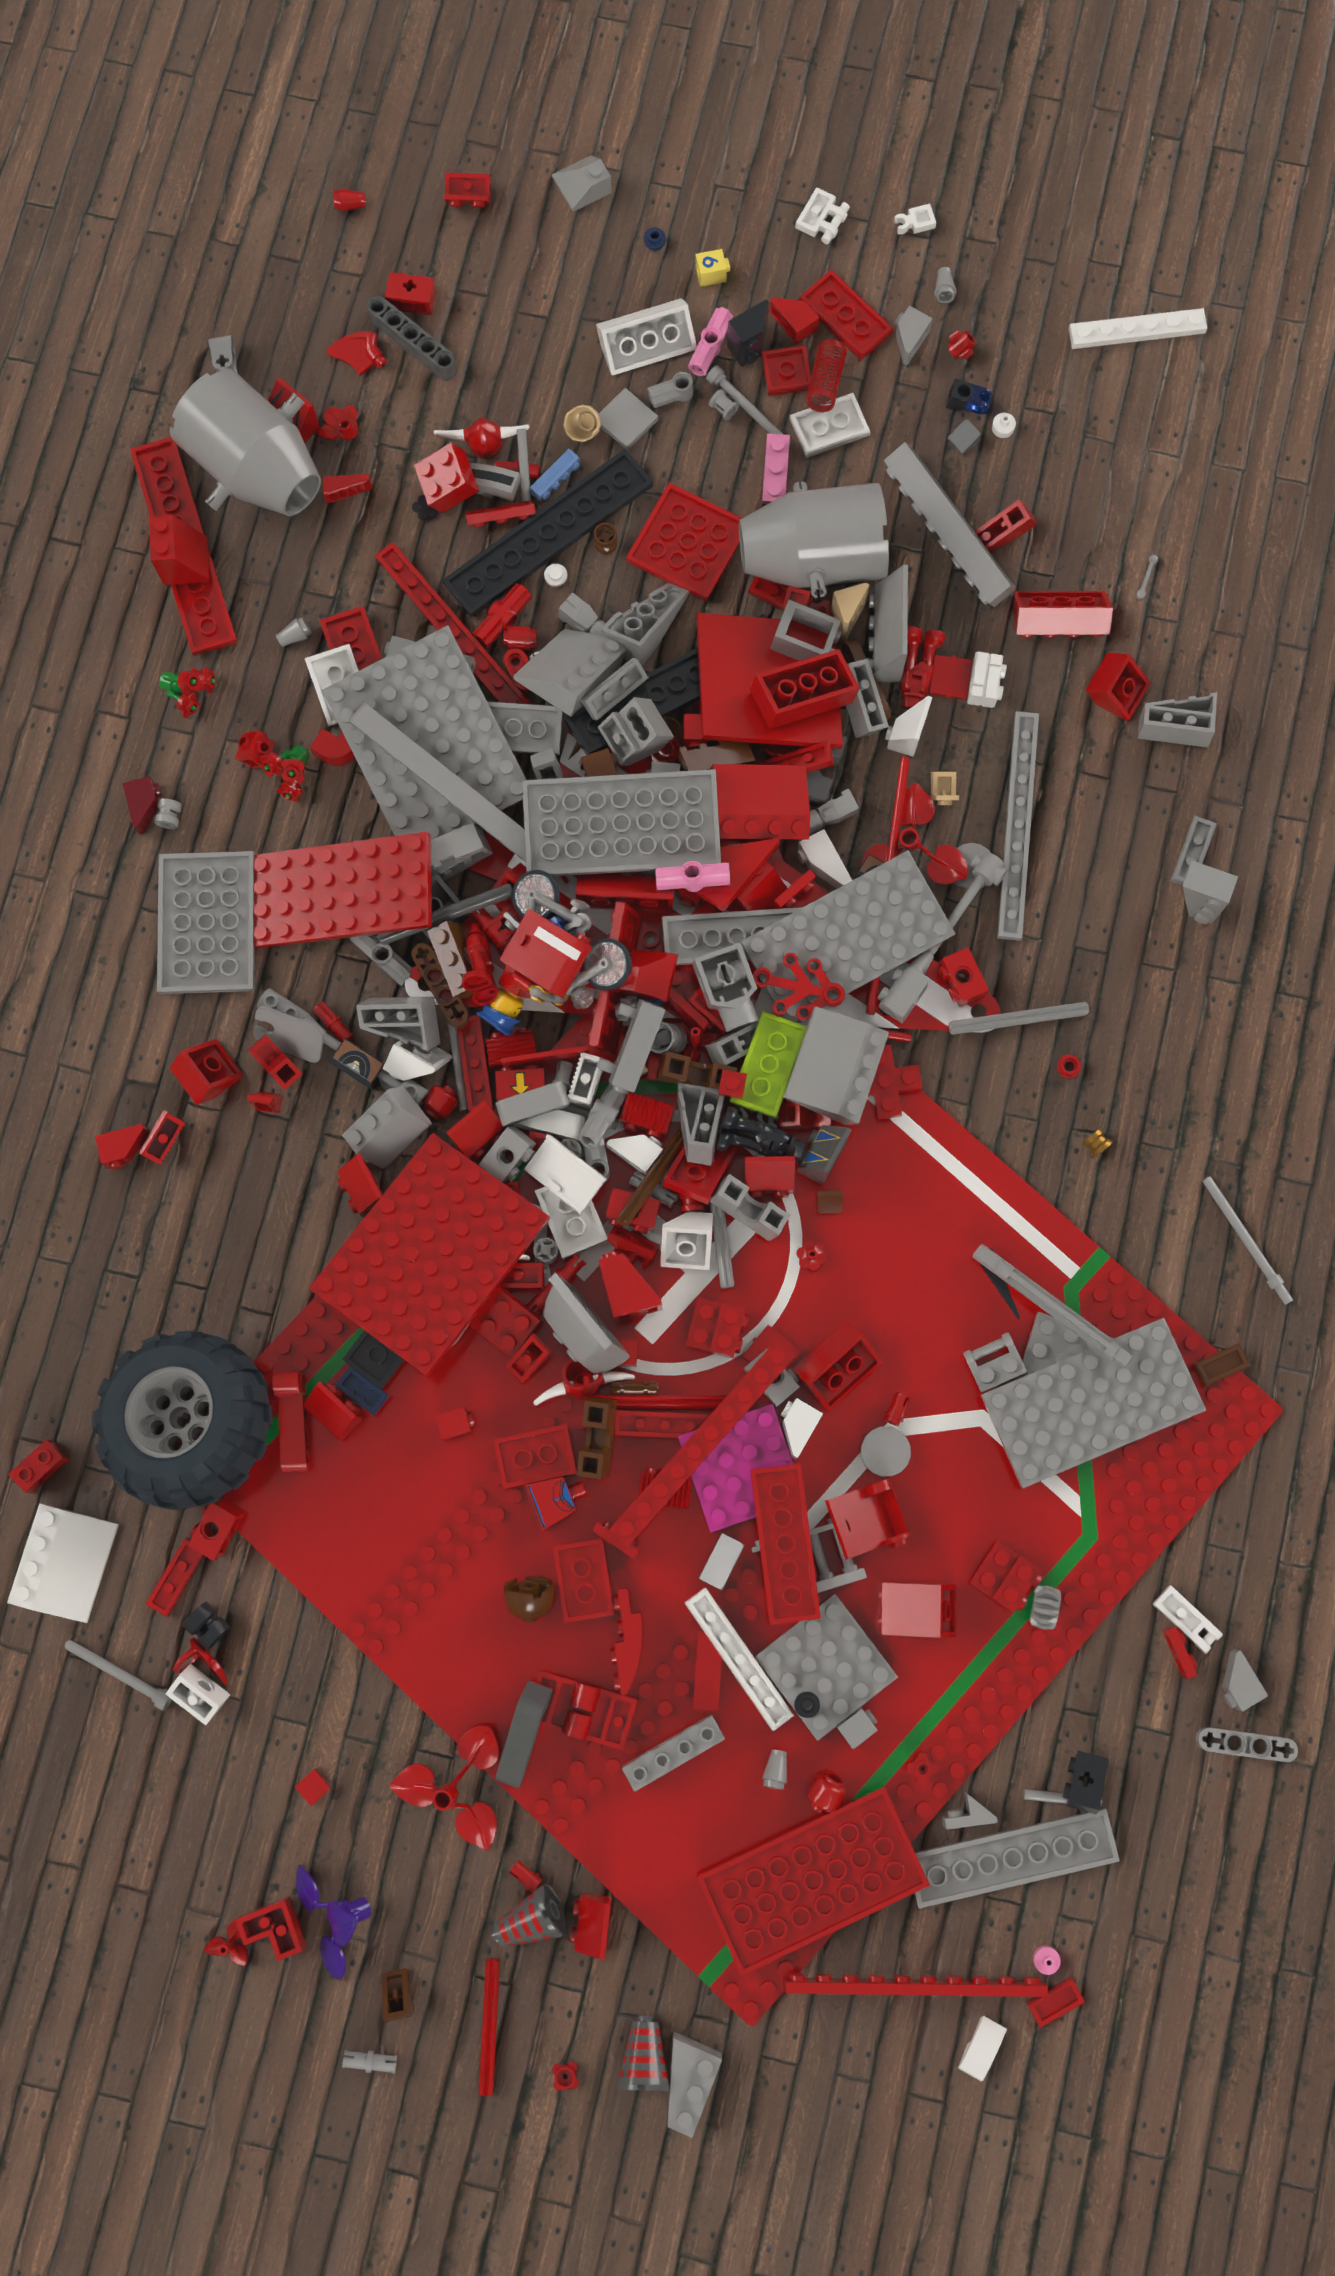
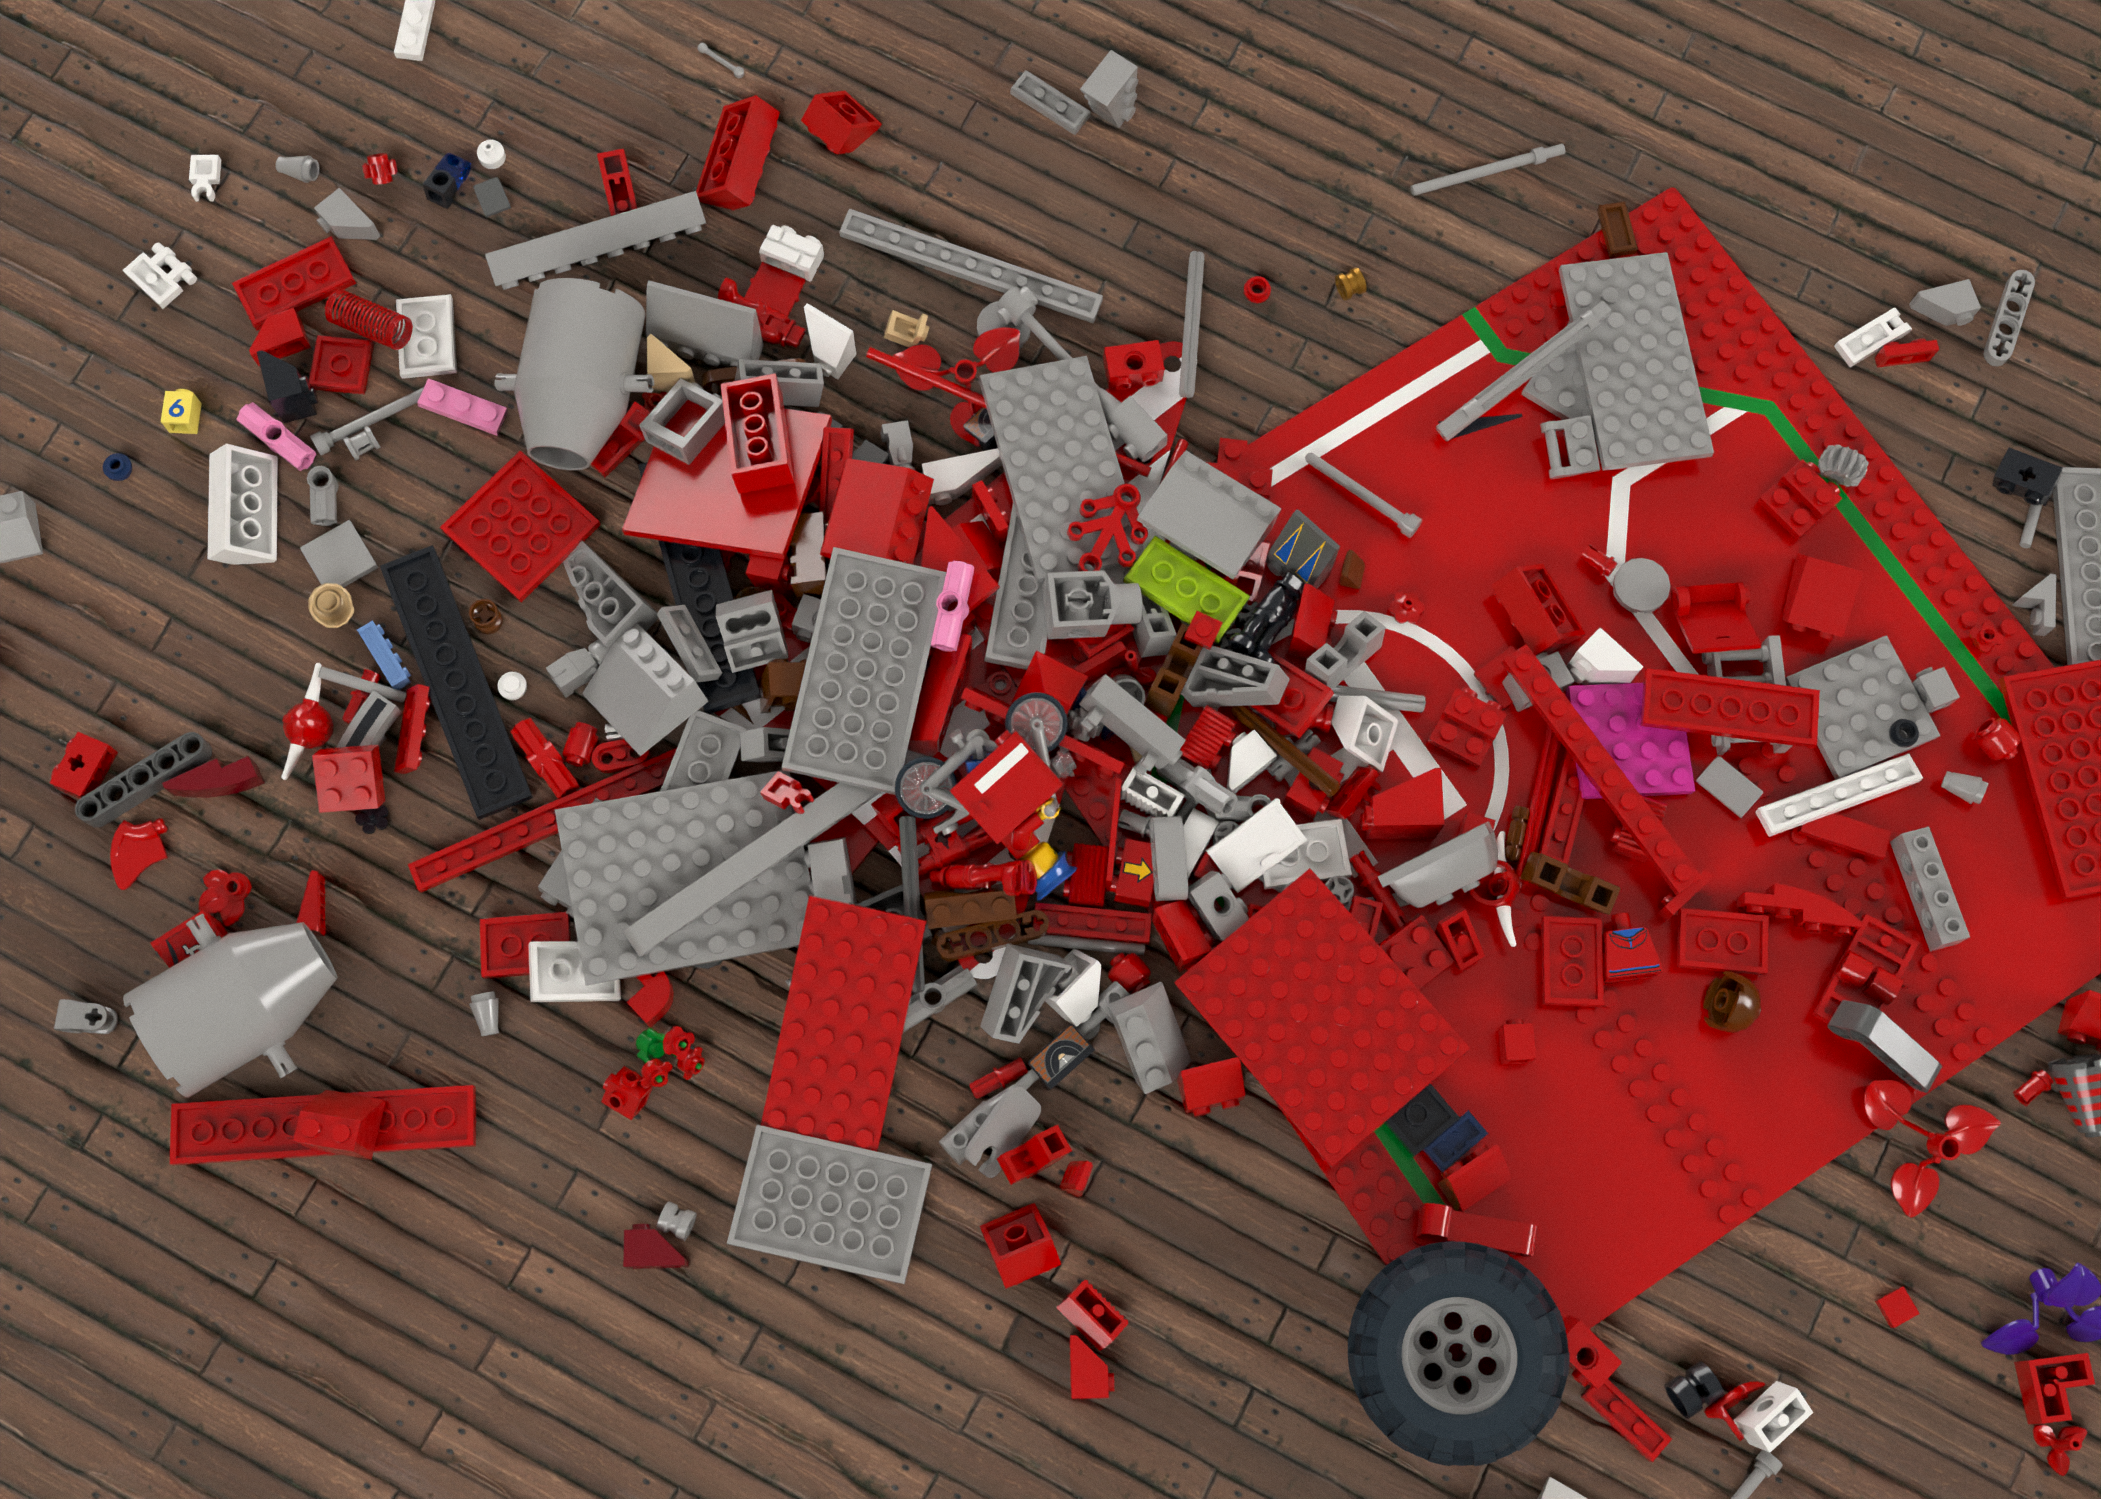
camera: 80 degrees left, 5 degrees down
red plant [159,667,216,719] -> none
light grey wedge [1138,692,1217,748] -> none
none -> dark red slope [162,756,265,798]
none -> plate [760,771,814,814]
none -> light grey piece [1305,453,1422,538]

